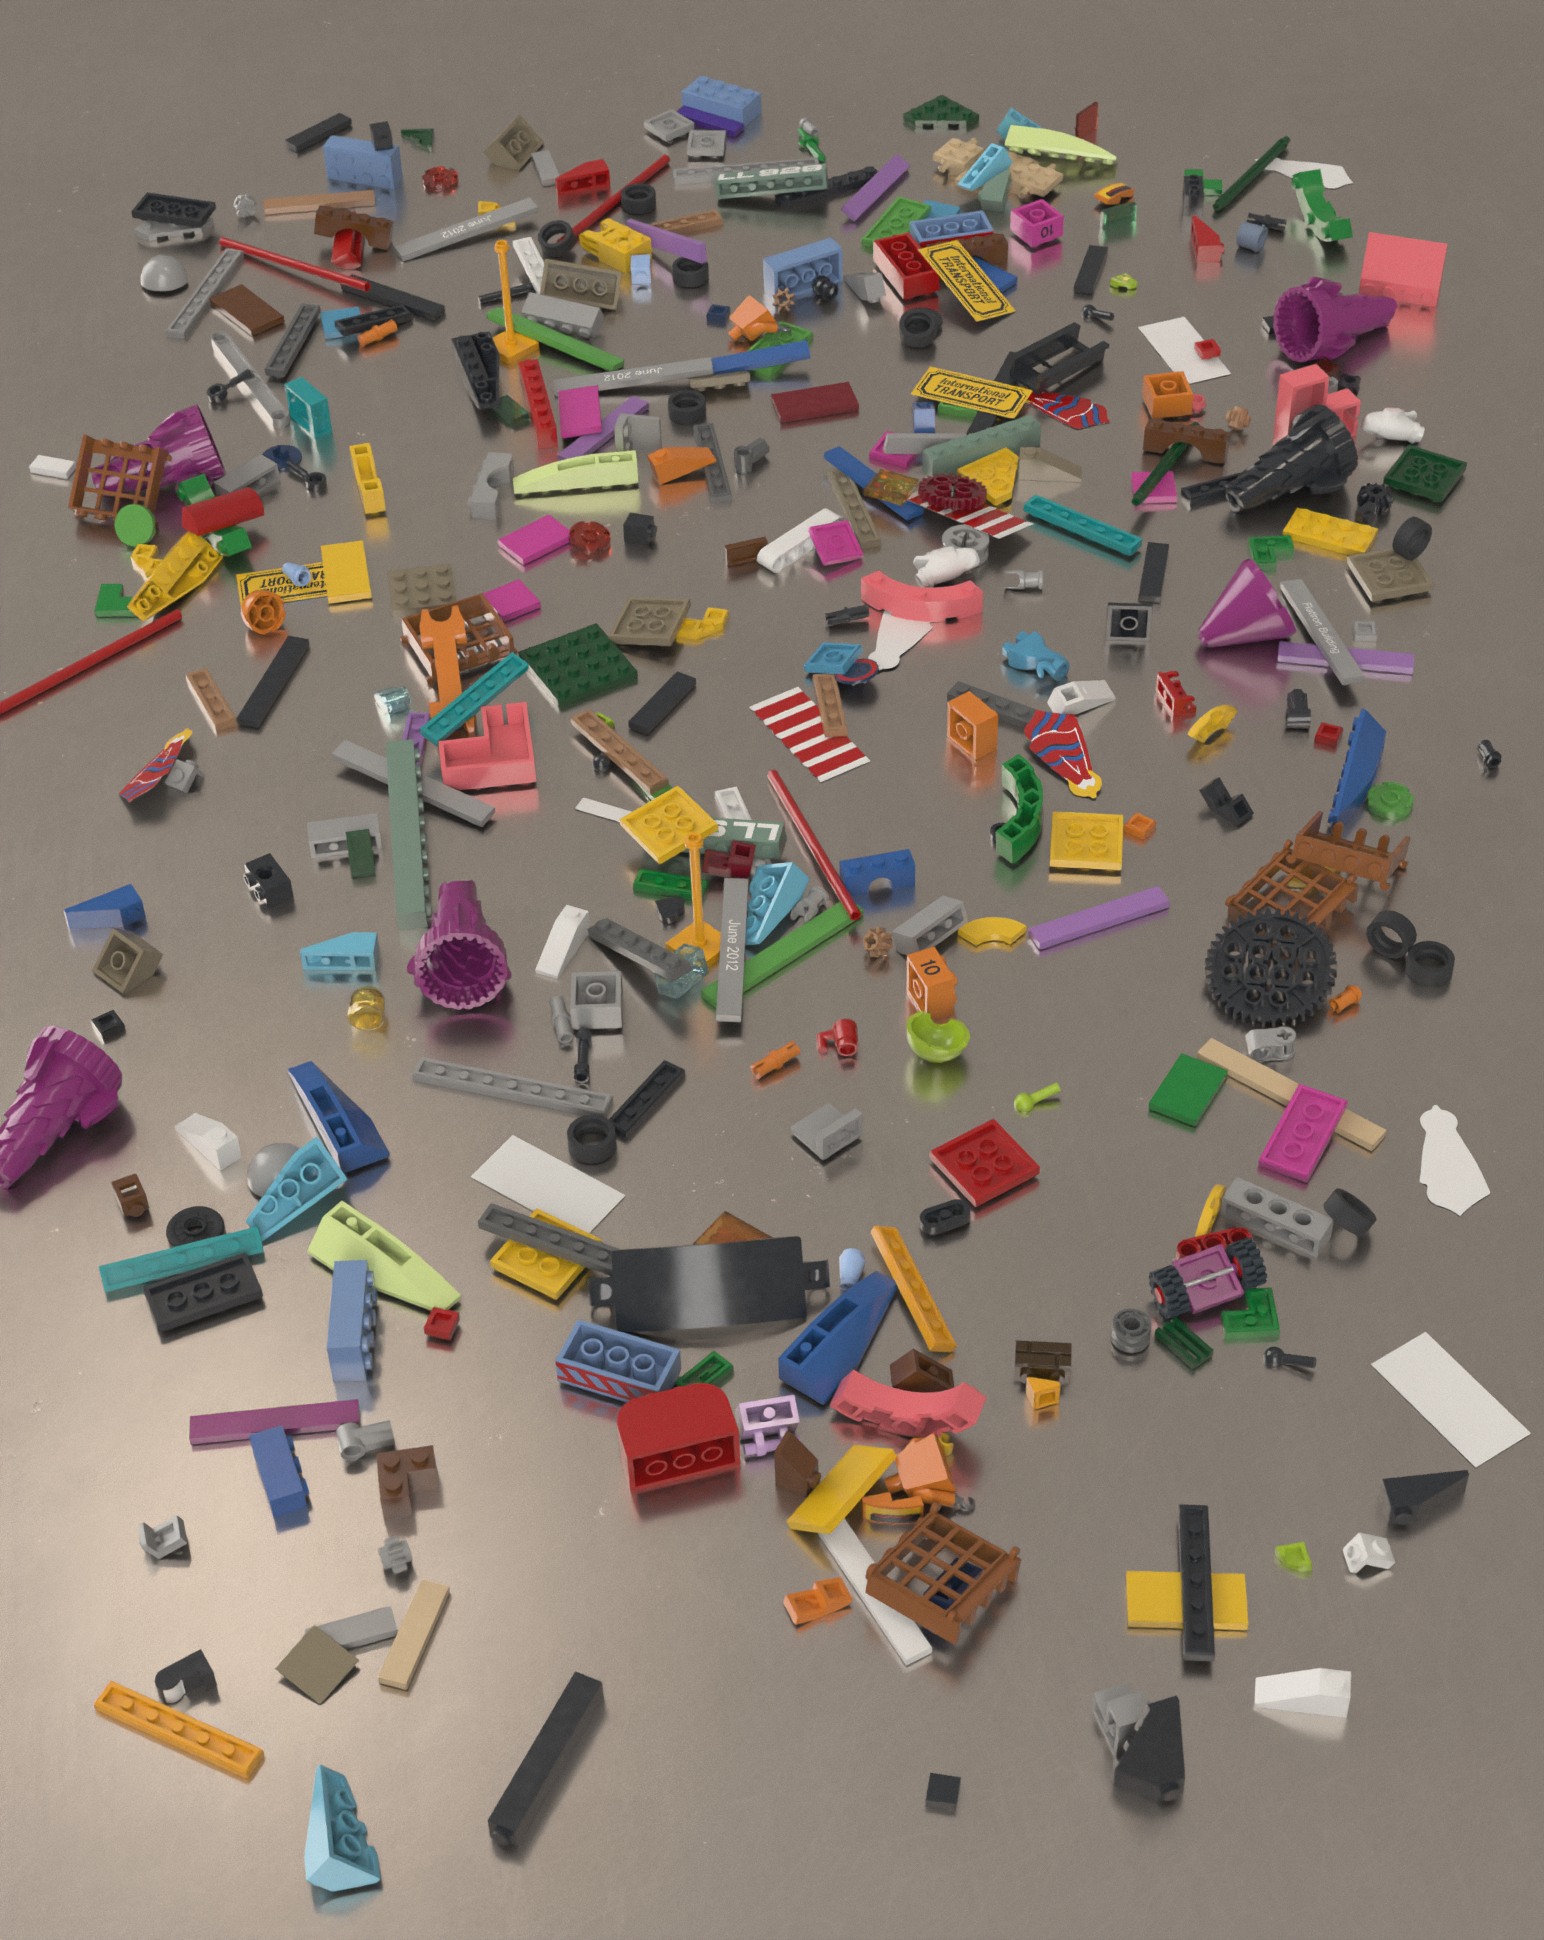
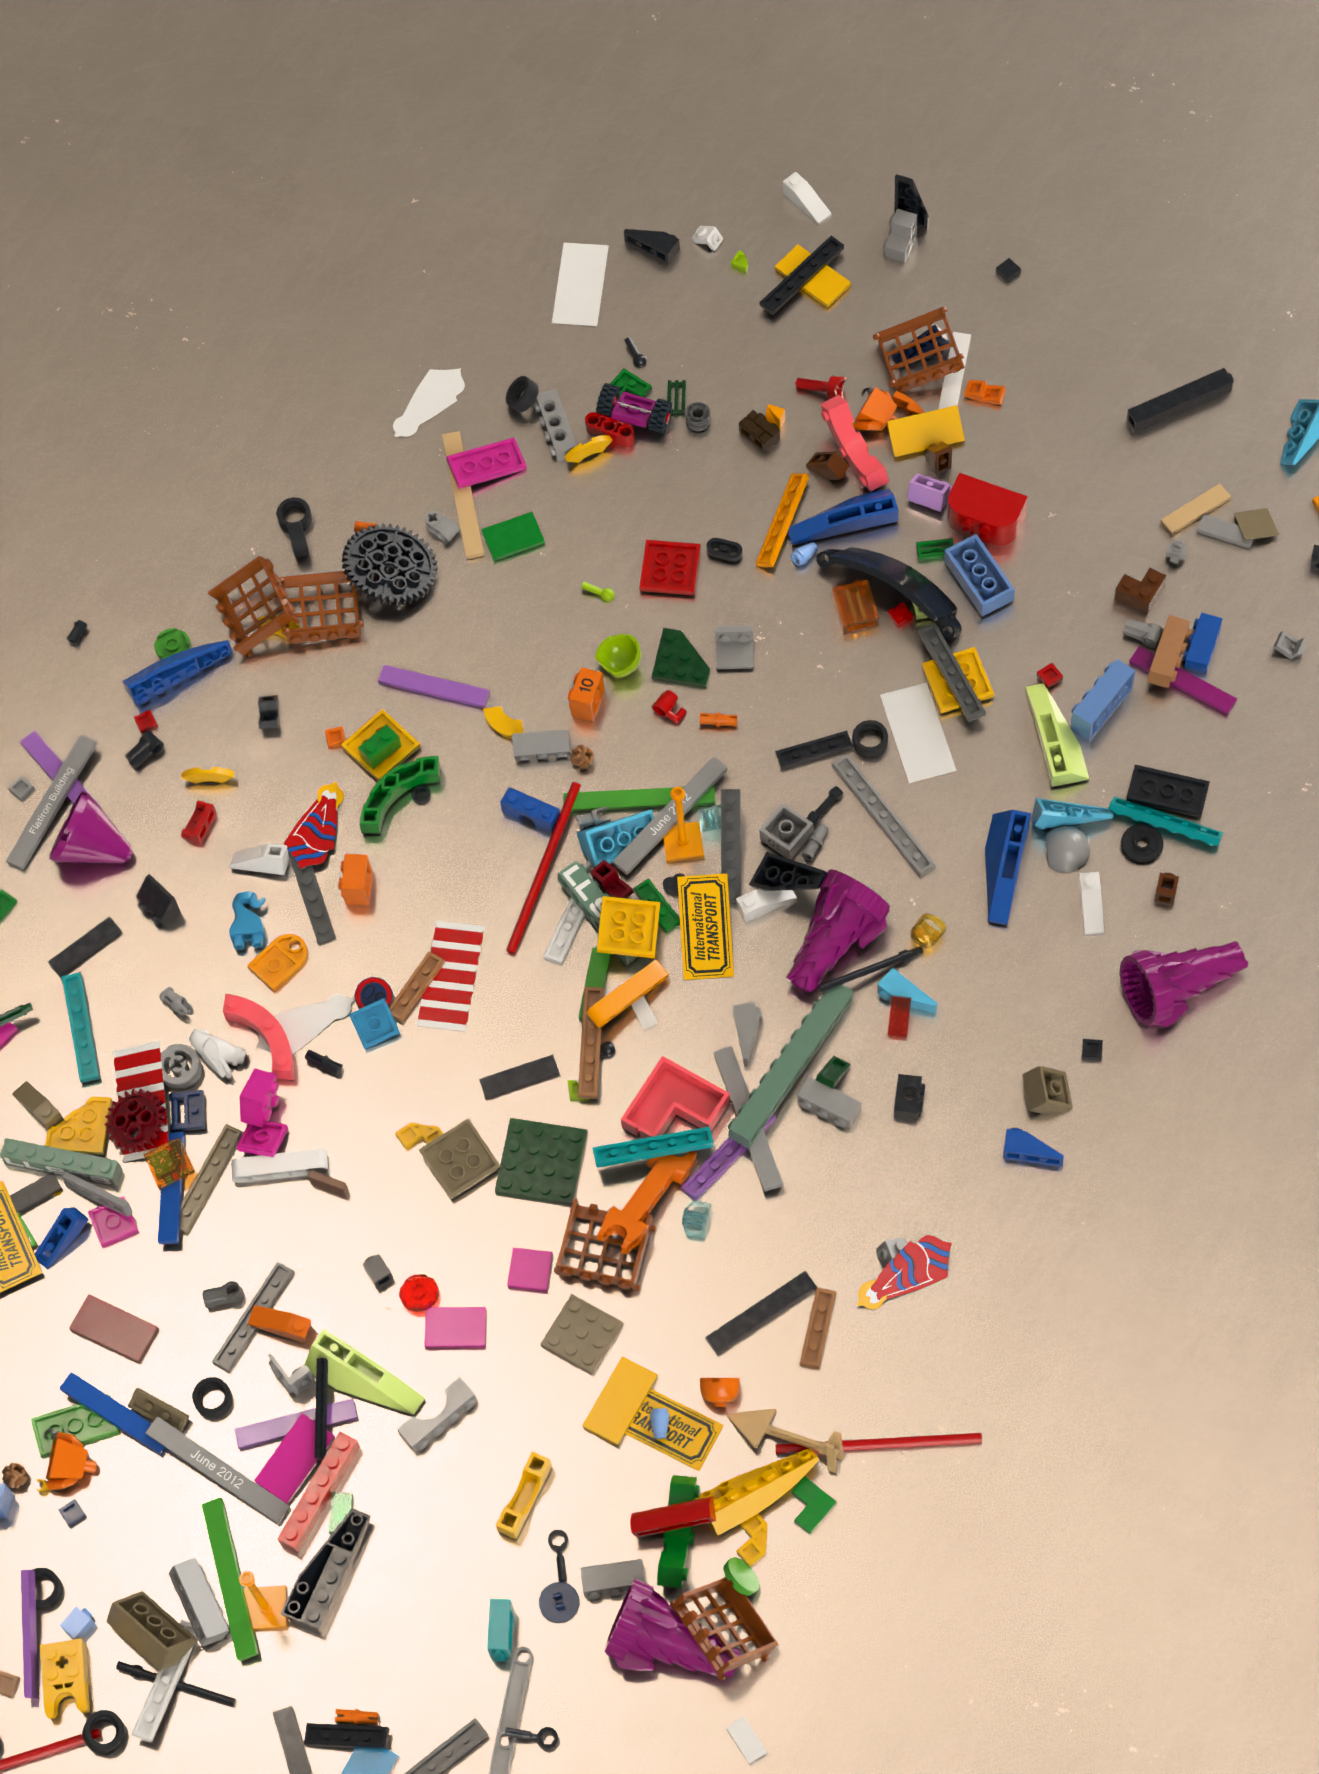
camera: 135 degrees left, 20 degrees up
none -> dark blue plate [169,1090,205,1133]
none -> dark pink brick [239,1068,279,1128]
none -> light orange tile [247,934,308,992]
none -> black axle [315,1358,328,1460]
none -> green brick [358,724,402,770]
none -> light orange beam [586,960,669,1028]
none -> dark green plate [652,628,710,688]
none -> yellow sticker [677,874,734,980]
none -> tan piece [727,1408,844,1473]
none -> light grey slope [732,1001,762,1066]
none -> black wedge [749,852,827,891]
none -> red piece [795,375,847,400]
none -> black bar [818,946,923,992]
none -> clear red tile [887,995,912,1037]
none -> medium nougat brick [1147,615,1192,688]

